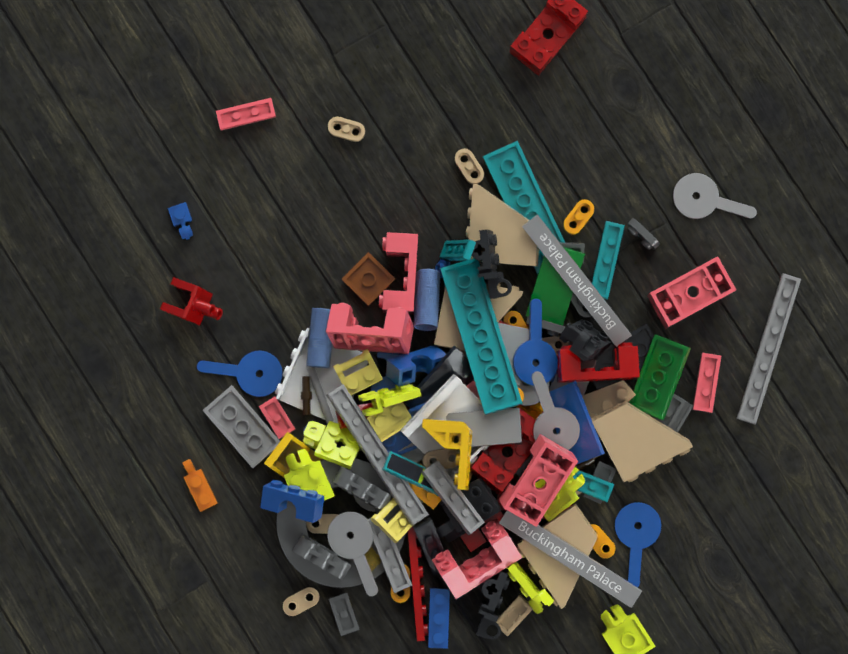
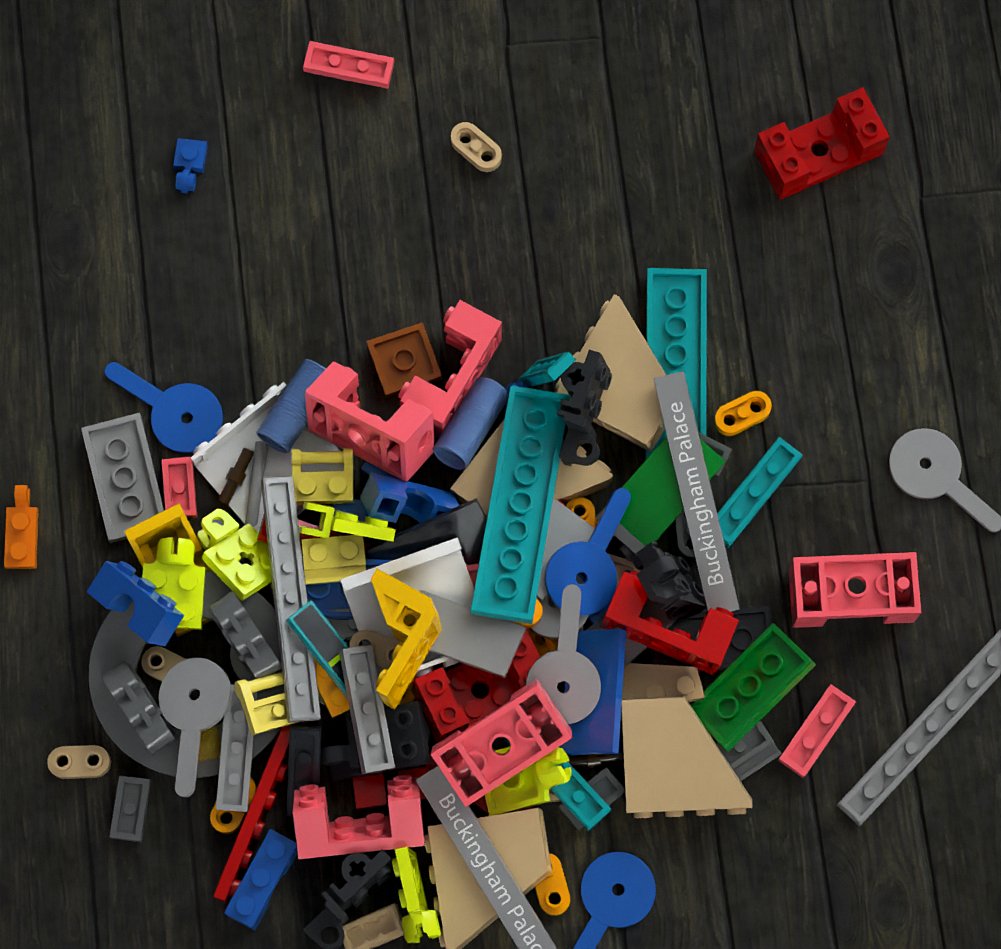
camera: 25 degrees right, 10 degrees down
red piece [160,277,223,326] -> none
tan plate [455,149,484,184] -> none
dark grey plate [627,218,660,250] -> none

